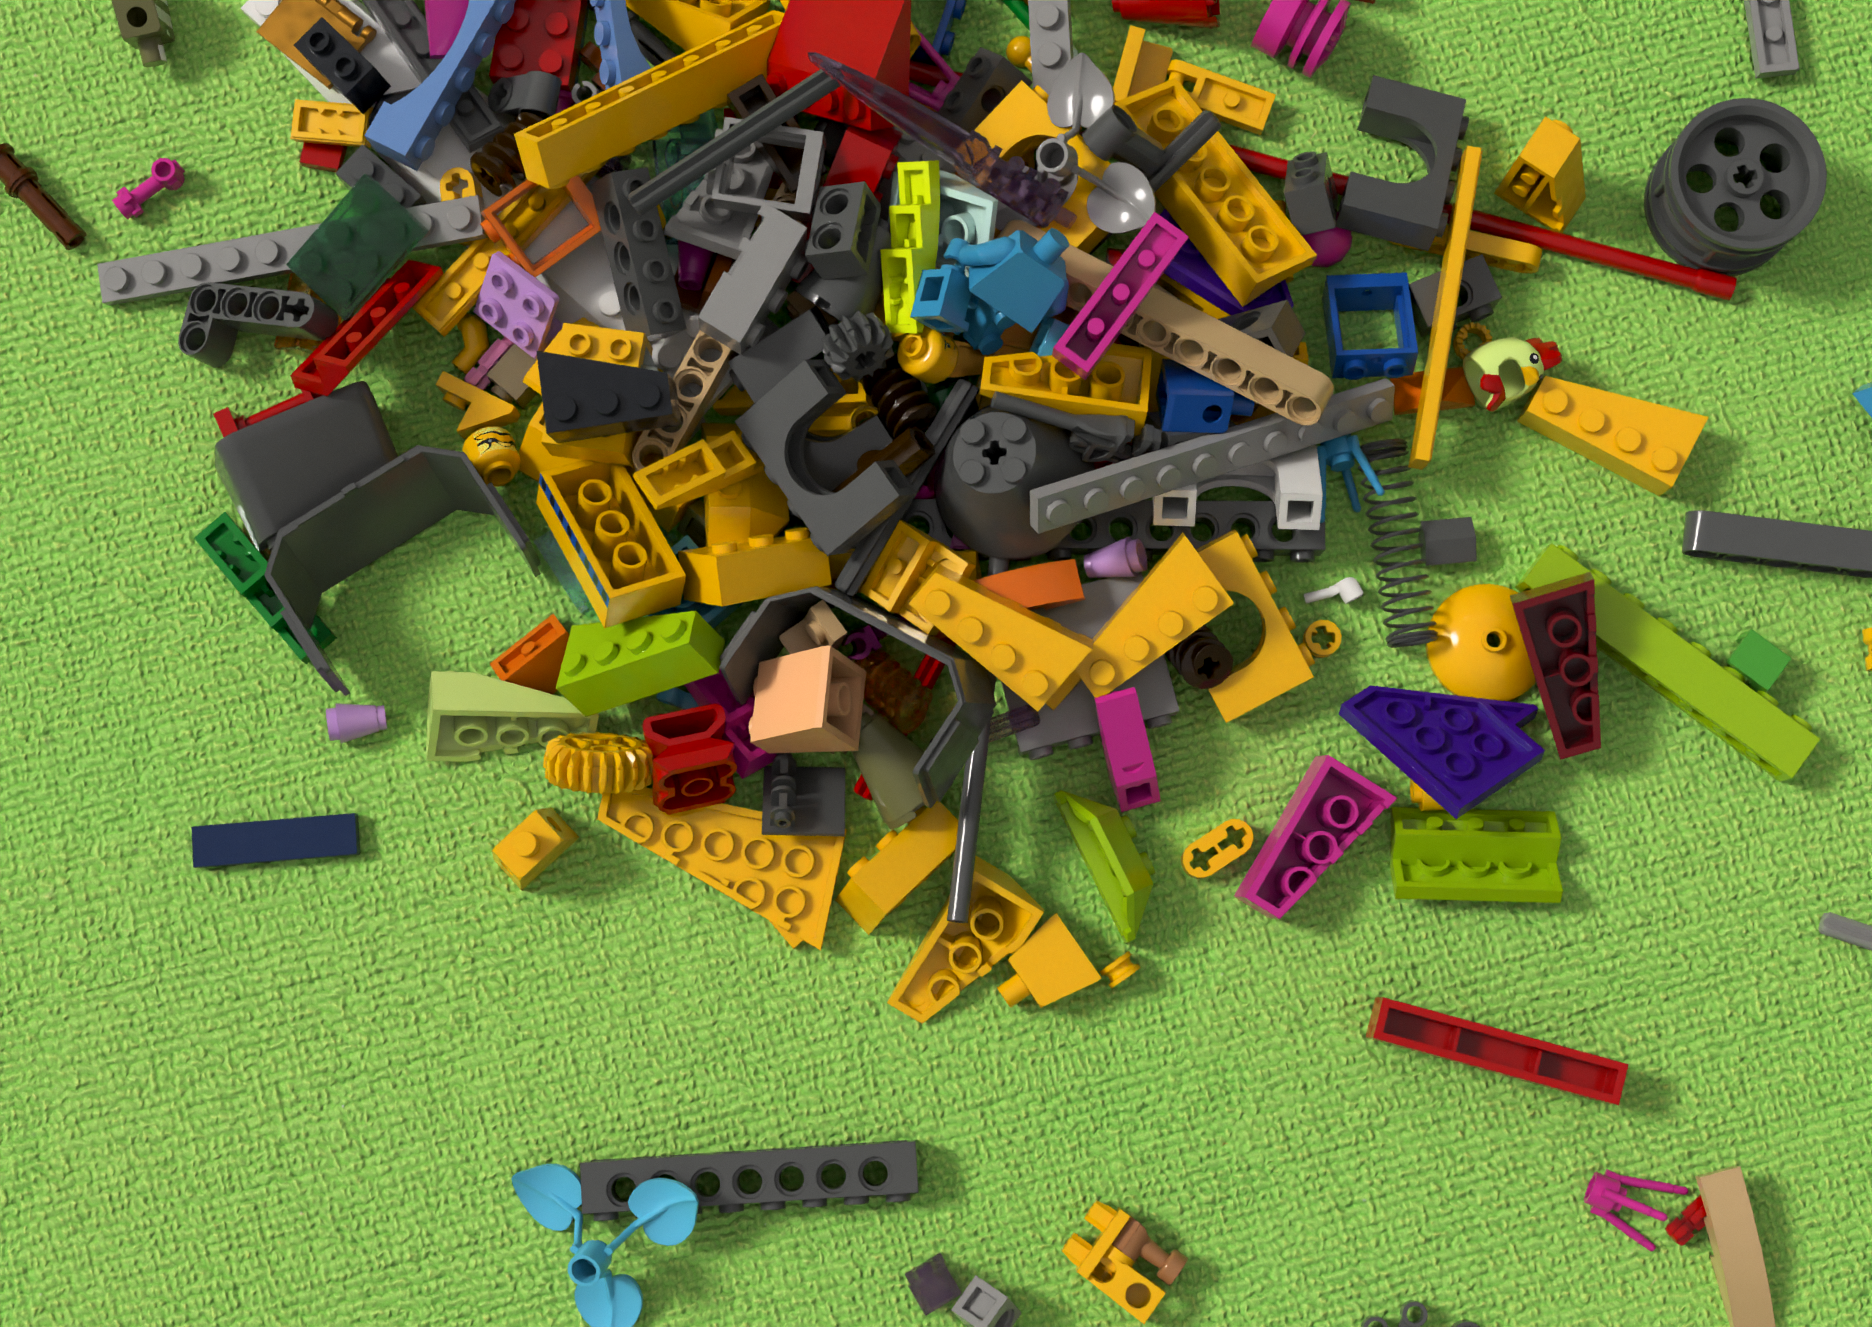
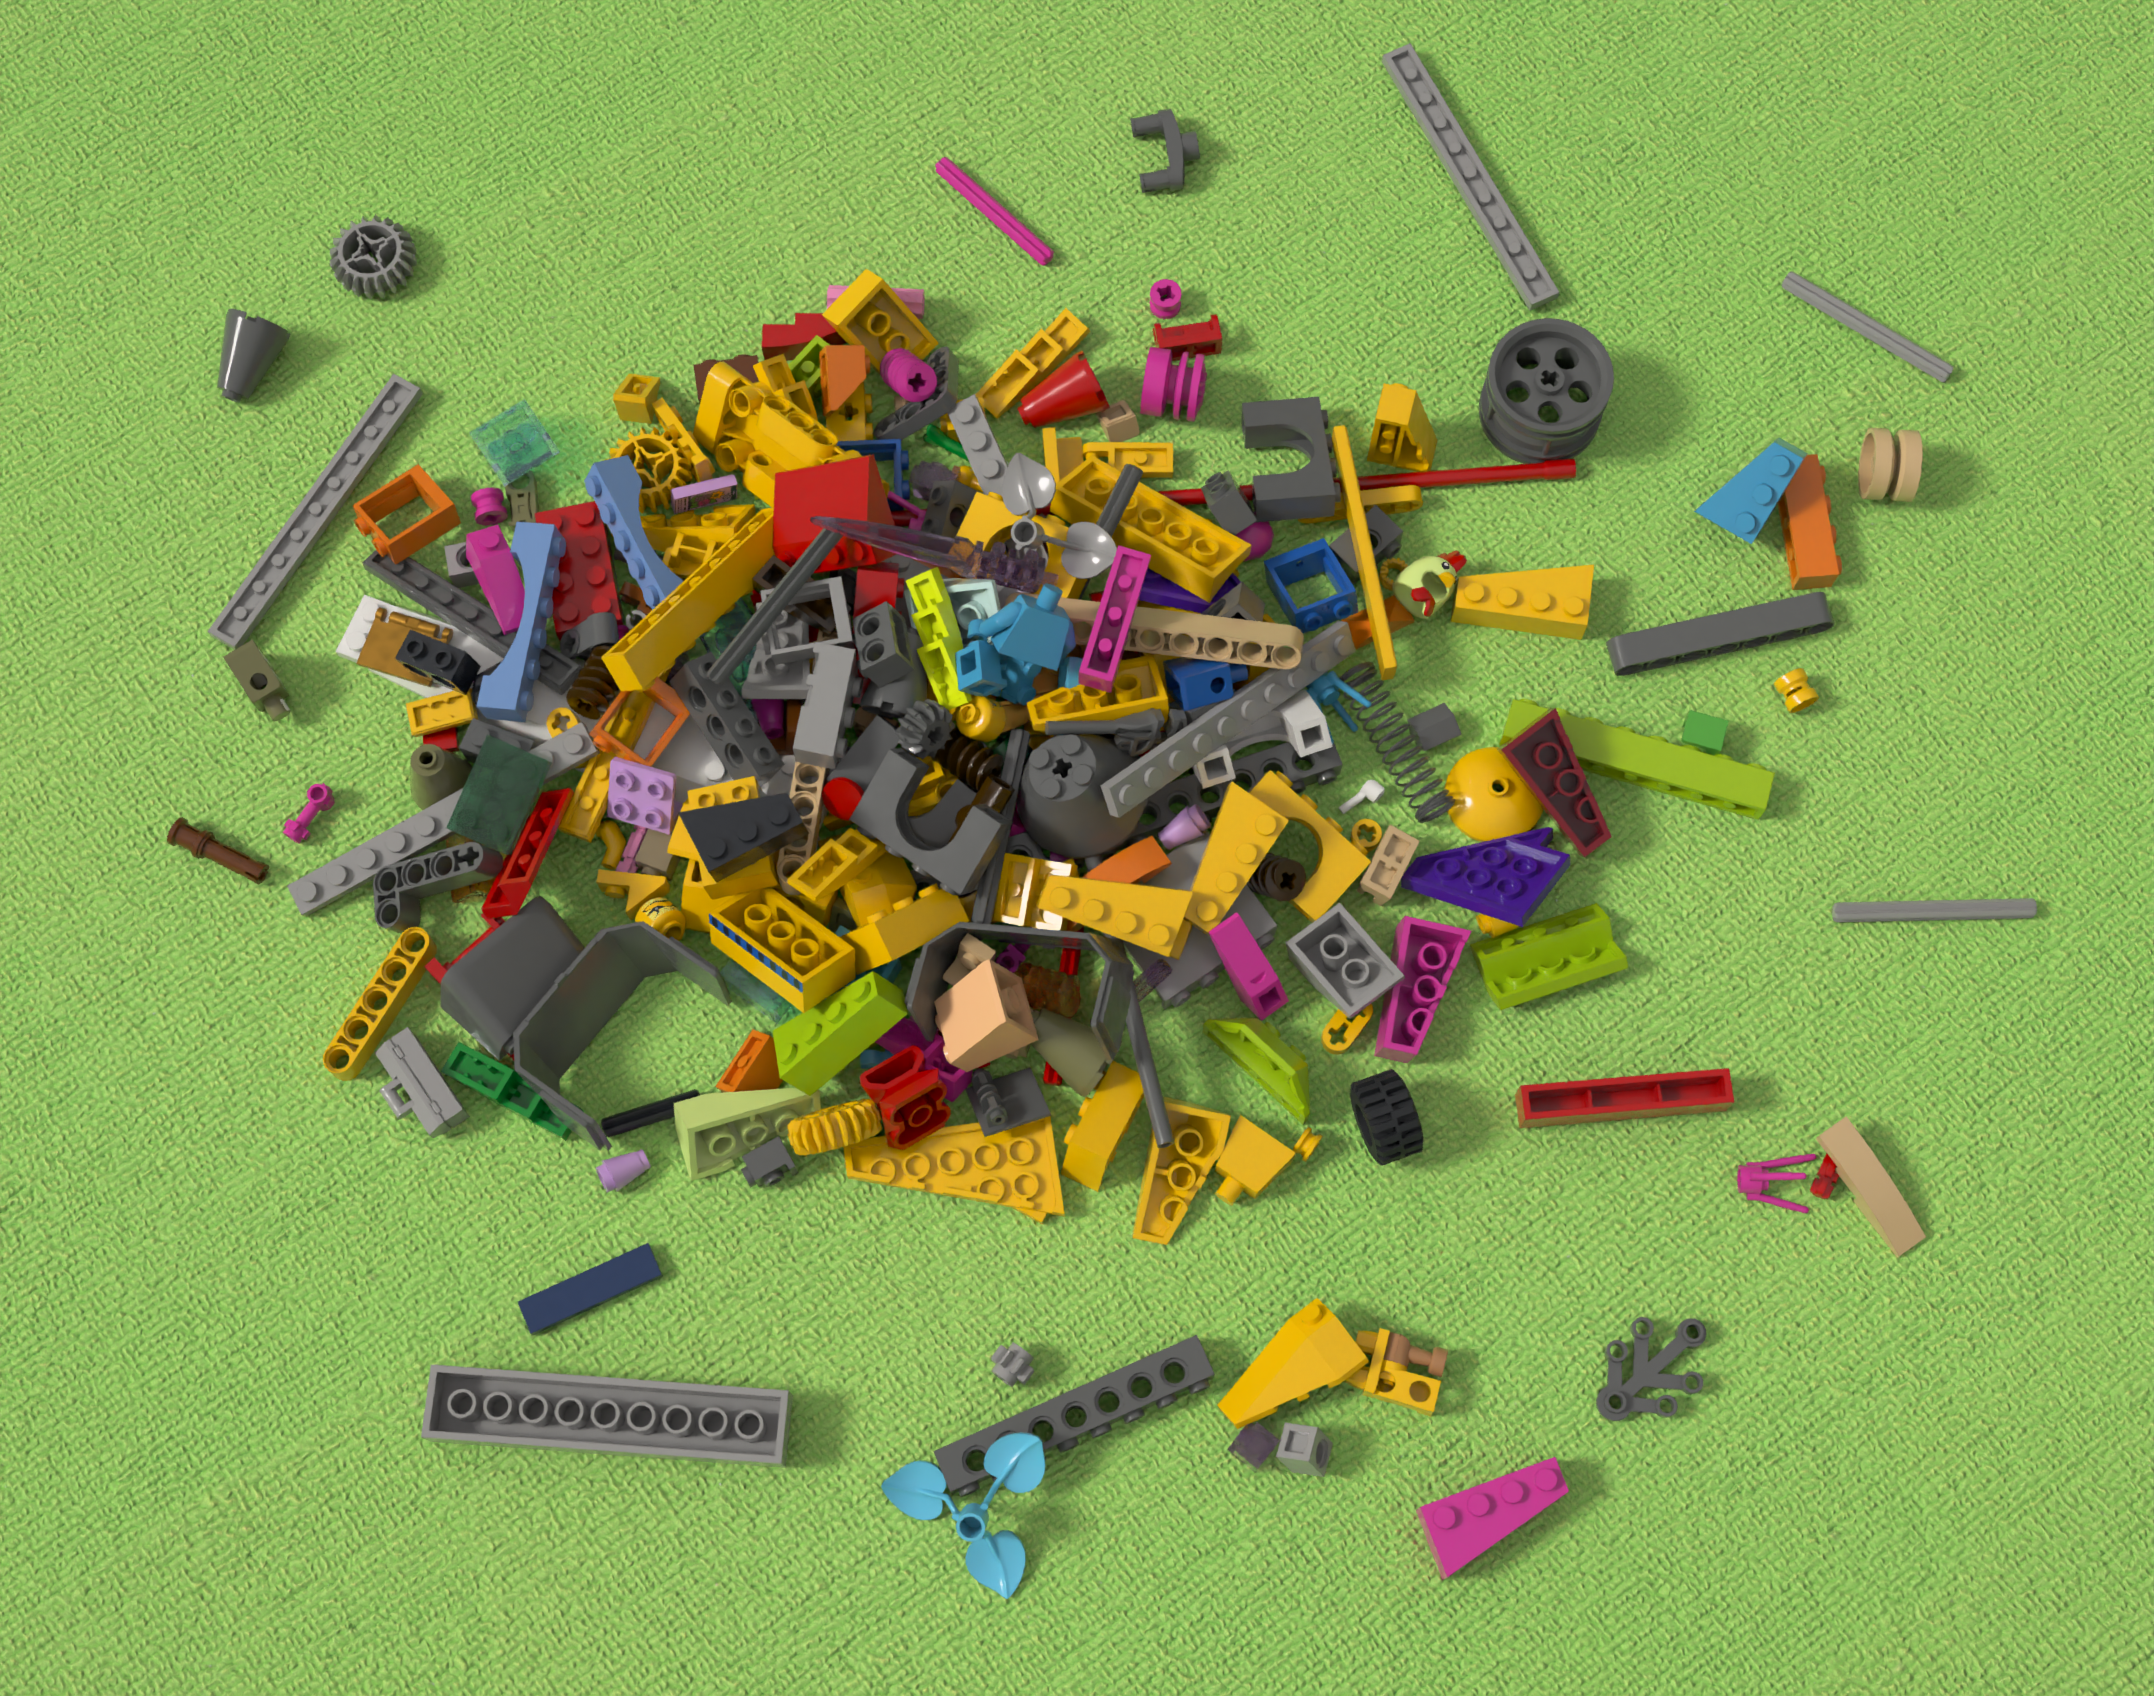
camera: 20 degrees left, 10 degrees down
yellow torso [492,807,580,890] -> none
dark grey piece [1082,105,1165,175] -> none
none -> yellow beam [323,927,437,1081]
none -> light grey piece [375,1027,470,1138]
none -> olive cone [410,744,477,810]
none -> light grey brick [421,1365,793,1468]
none -> black axle [601,1089,700,1137]
none -> yellow piece [662,532,718,579]
none -> dark grey brick [741,1136,798,1187]
none -> red piece [822,777,864,821]
none -> brick [909,461,961,501]
none -> light grey gear [991,1342,1034,1387]
none -> tan slope [1096,400,1140,442]
none -> yellow wedge [1217,1298,1369,1429]
none -> light grey slope [1286,903,1405,1019]
none -> black tyre [1350,1069,1424,1166]
none -> tan hinge [1357,825,1420,906]

